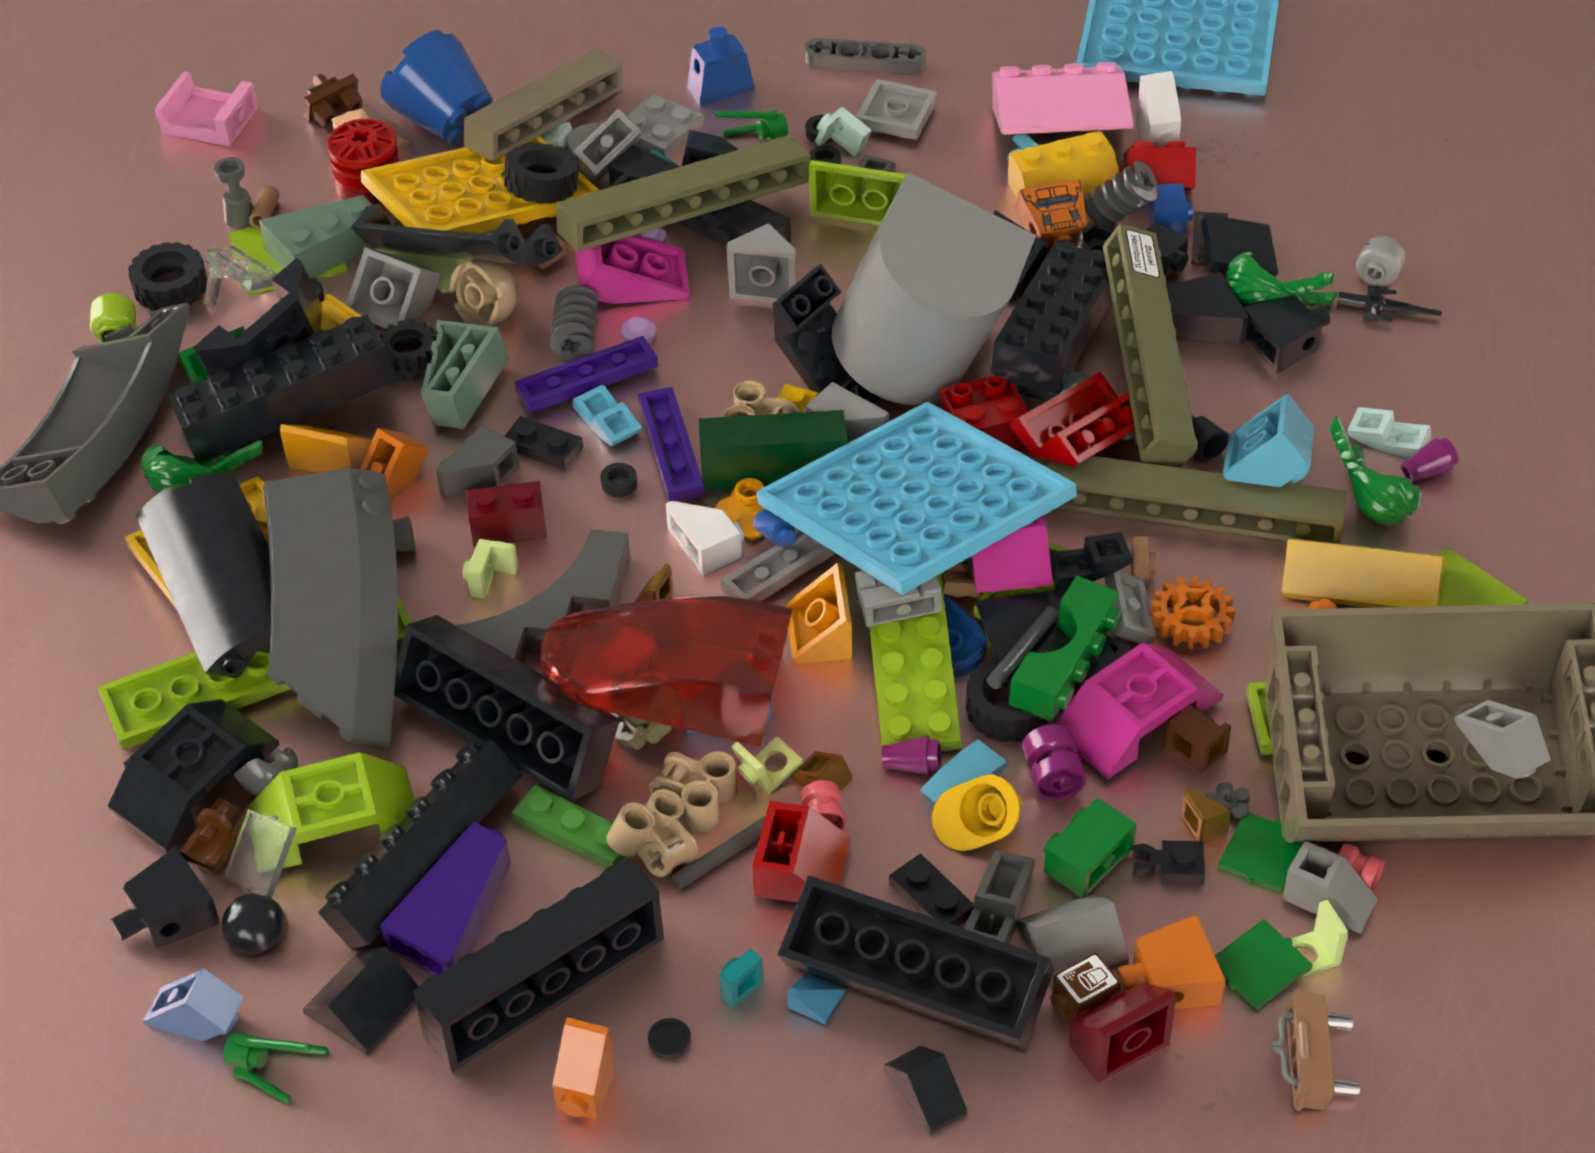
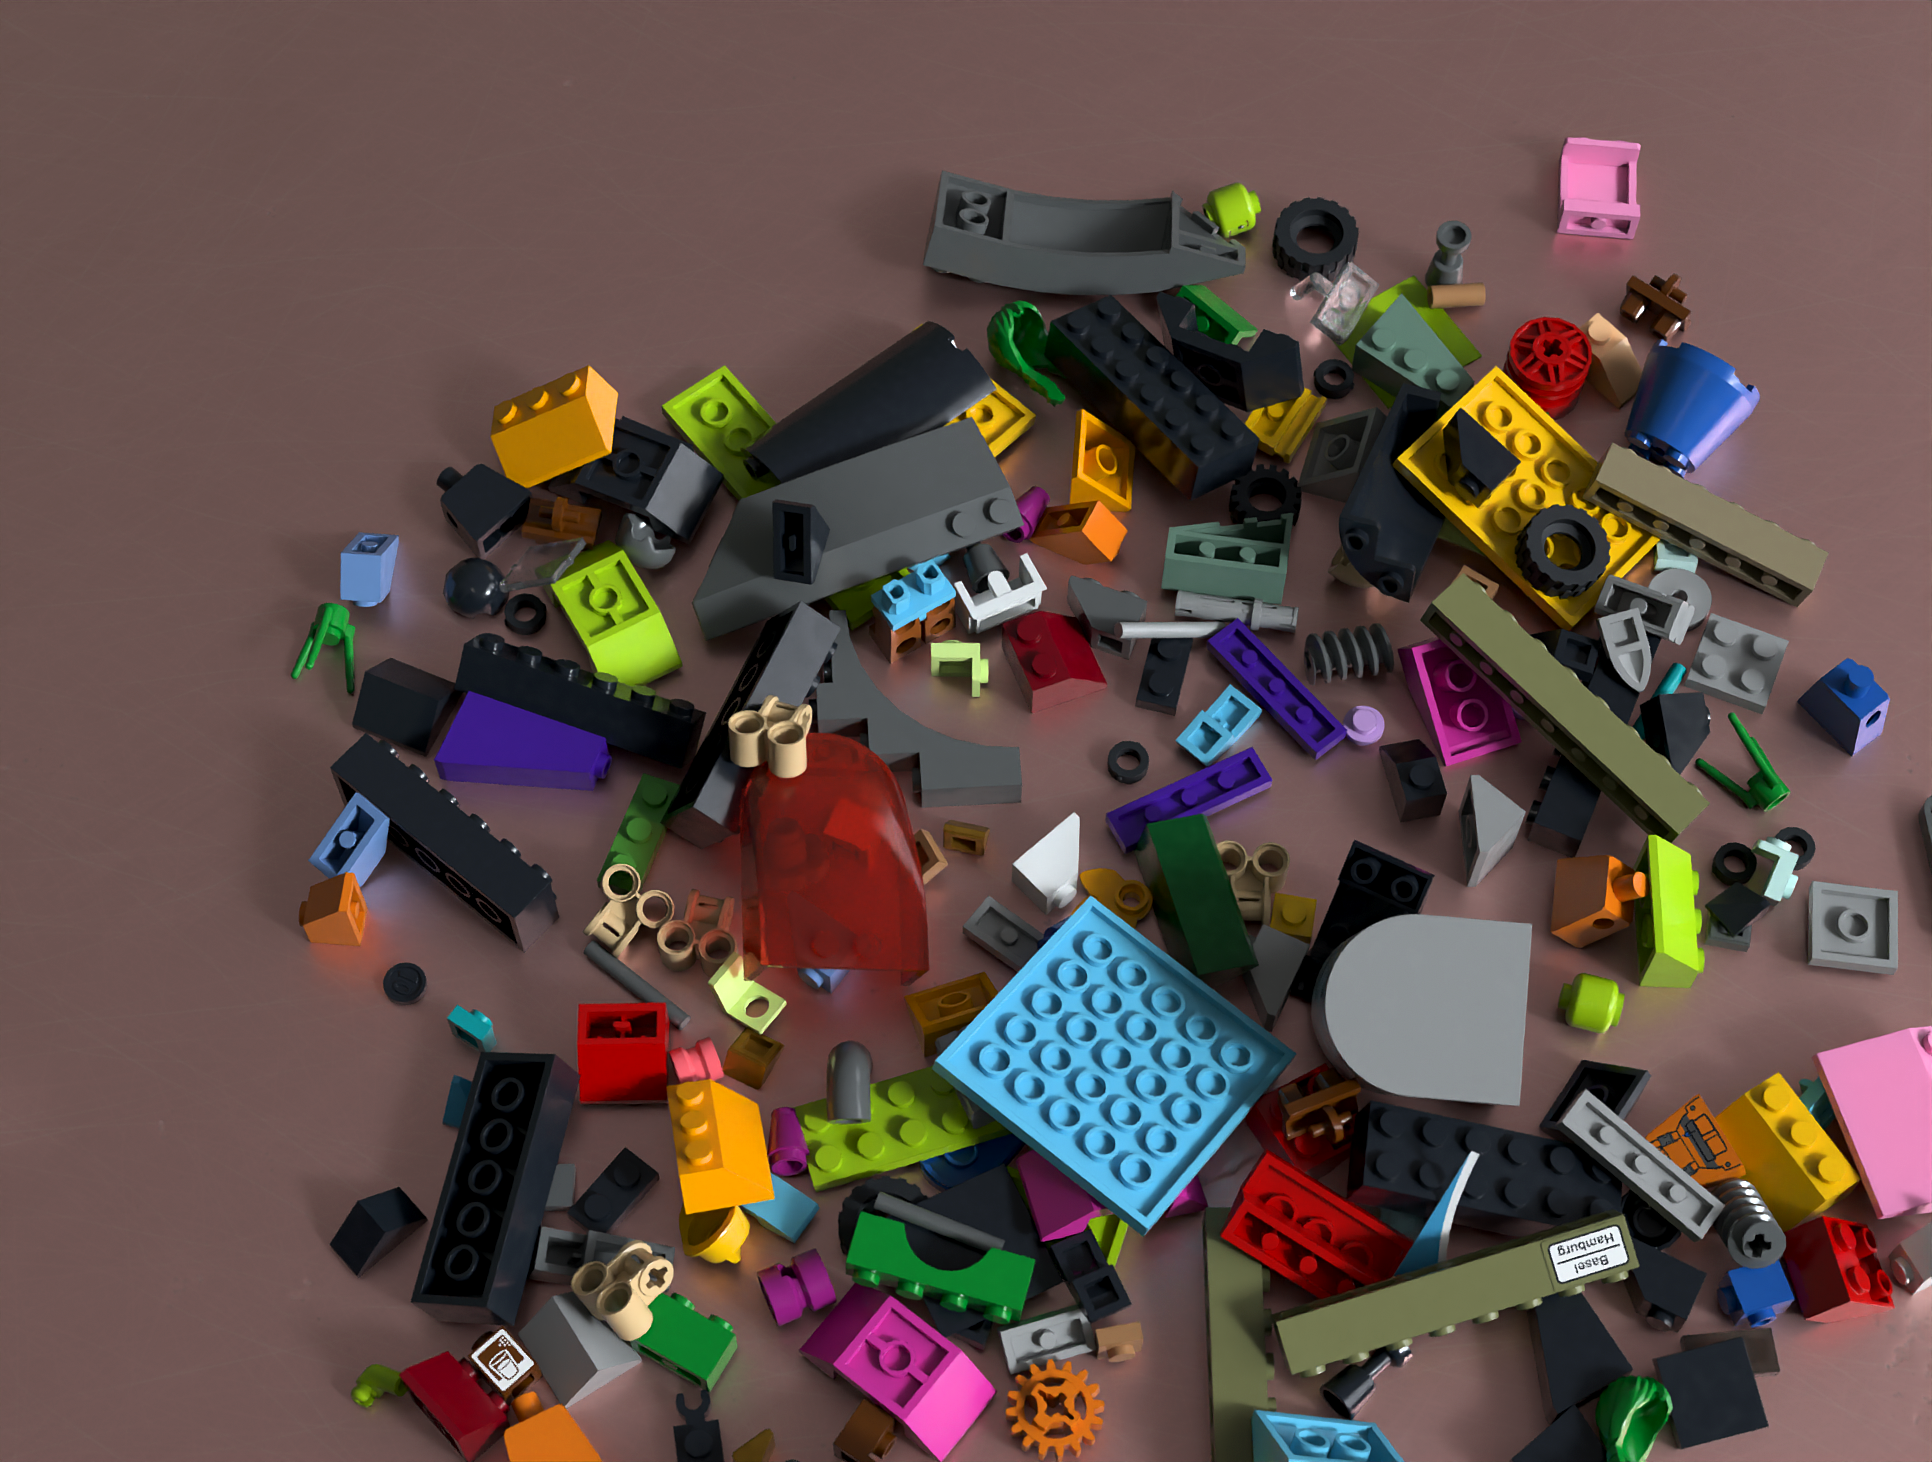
camera: 75 degrees right, 15 degrees up
none -> medium blue slope [308,793,390,887]
none -> lime arm [351,1364,407,1408]
none -> light orange slope [490,365,618,488]
none -> black piece [504,593,547,635]
none -> tan piece [571,1240,674,1341]
none -> light orange slope [666,1079,775,1215]
none -> tan piece [728,695,812,778]
none -> black slope [772,499,830,585]
none -> dark grey cylinder [826,1040,873,1124]
none -> hips [869,560,956,664]
none -> white window [954,553,1047,635]
none -> light grey bar [1114,621,1226,639]
none -> light grey pin [1175,590,1299,633]
none -> reddish brown hips [1277,1068,1361,1144]
none -> black slope [1379,739,1447,823]
none -> dark azure sticker [1393,1151,1479,1277]
none -> black slope [1443,408,1521,508]
none -> orange torso [1550,855,1650,948]
none -> light grey plate [1555,1089,1725,1243]
none -> light grey plate [1596,607,1651,693]
none -> black slope [1705,882,1771,938]

